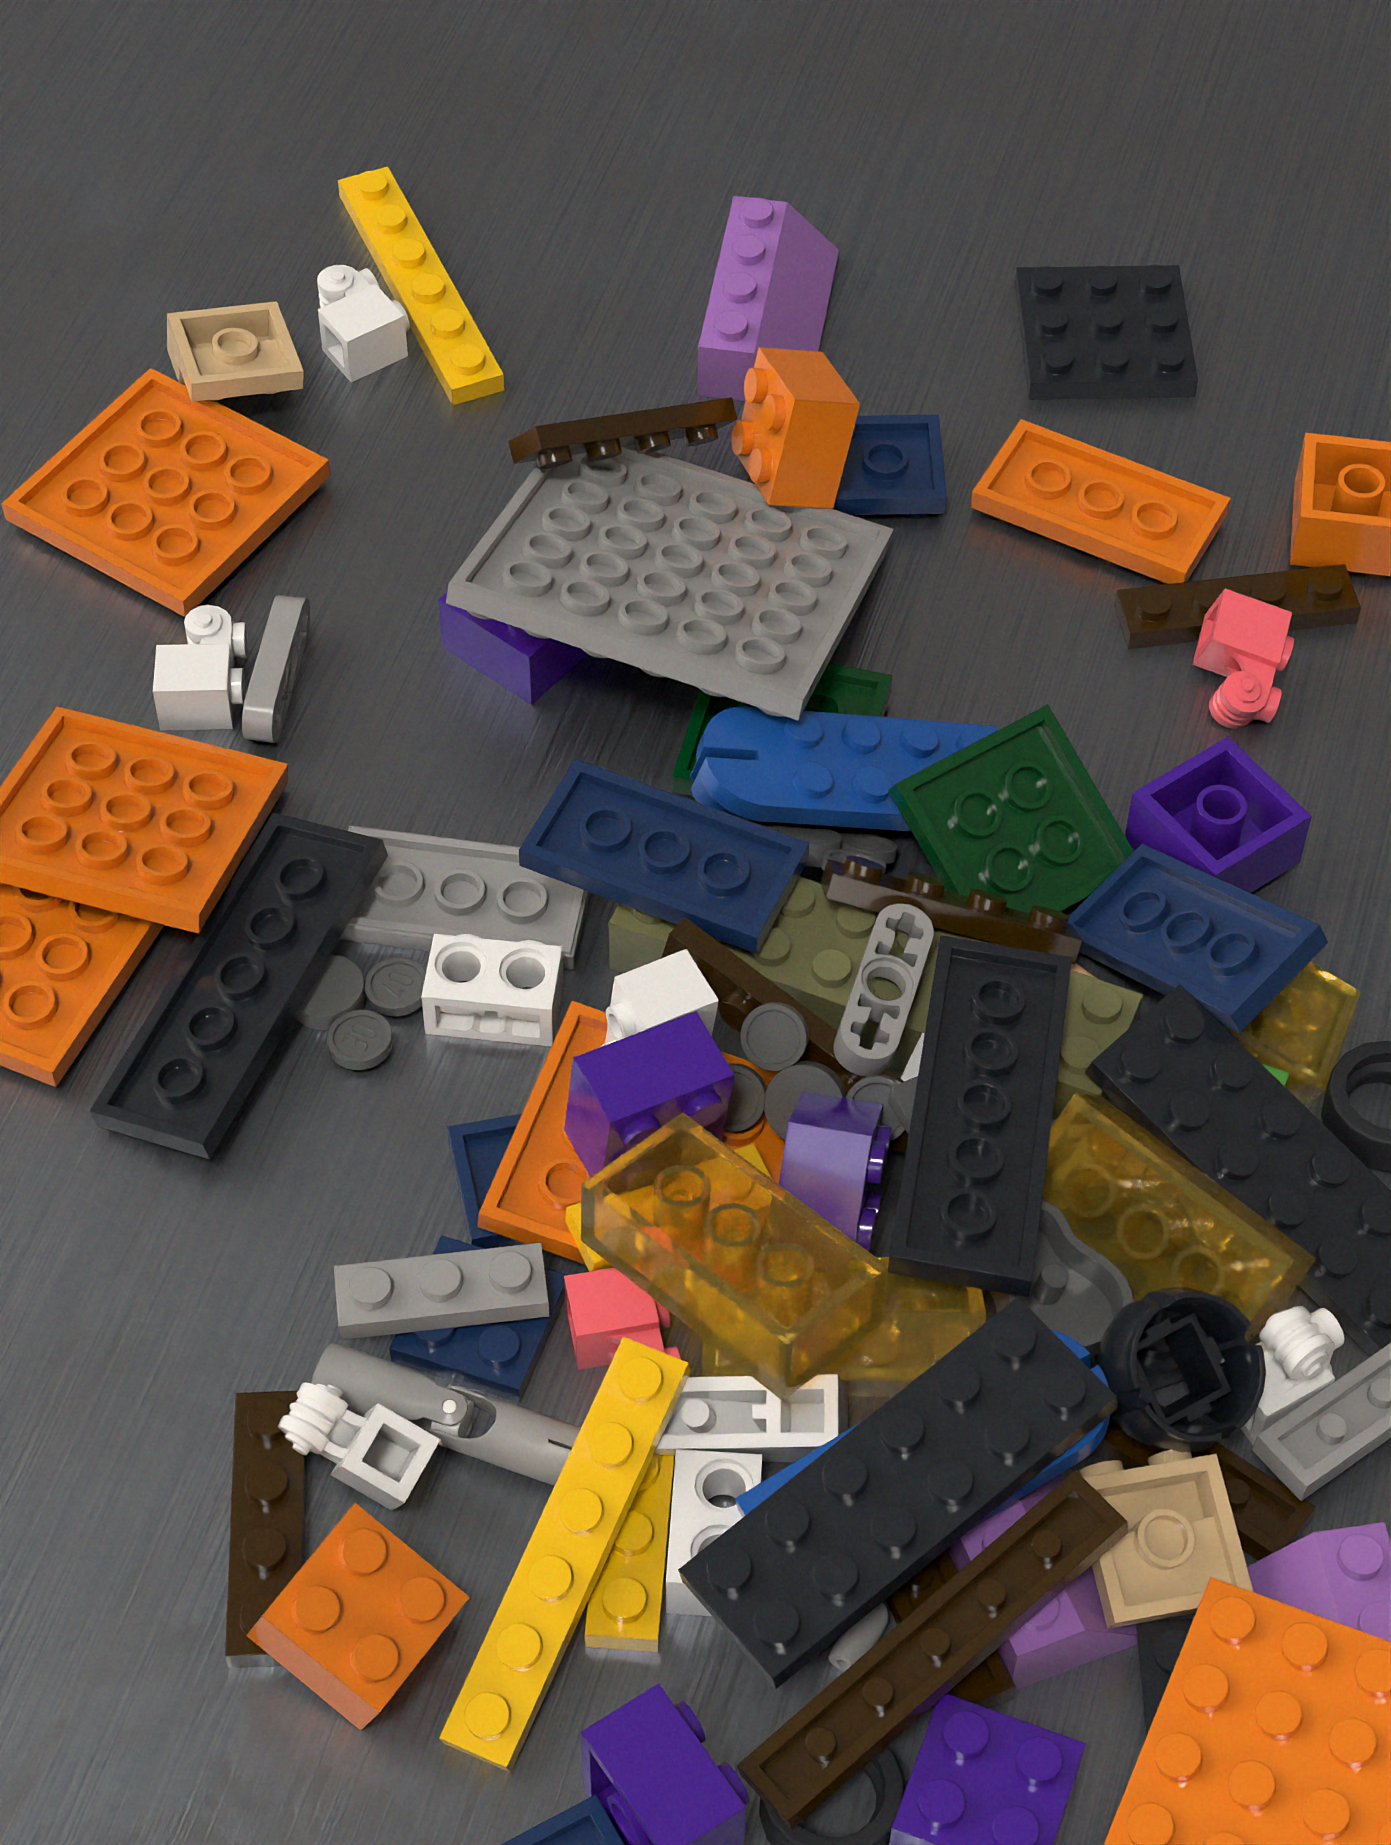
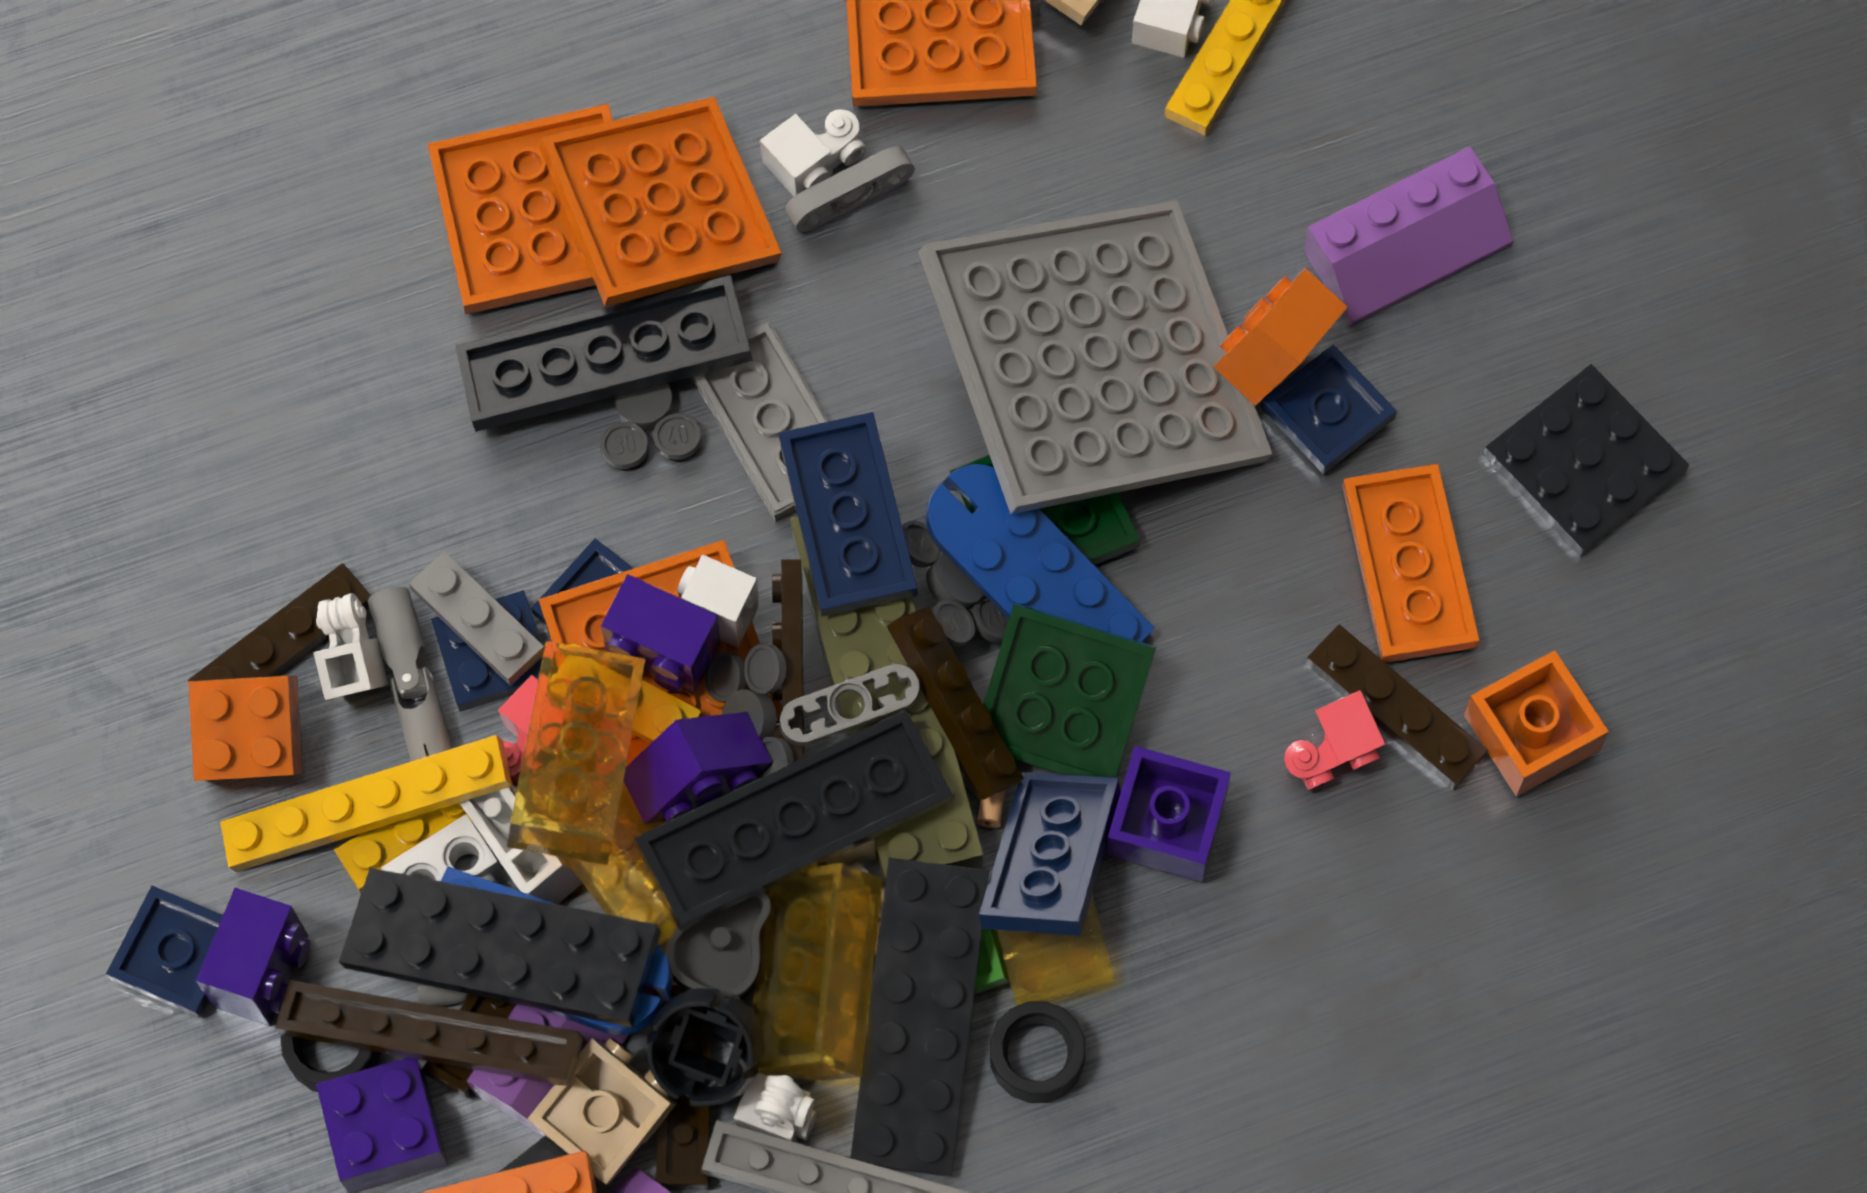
camera: 55 degrees right, 15 degrees up
white brick [421,934,564,1047] -> none
dark brown plate [508,397,738,469] -> none

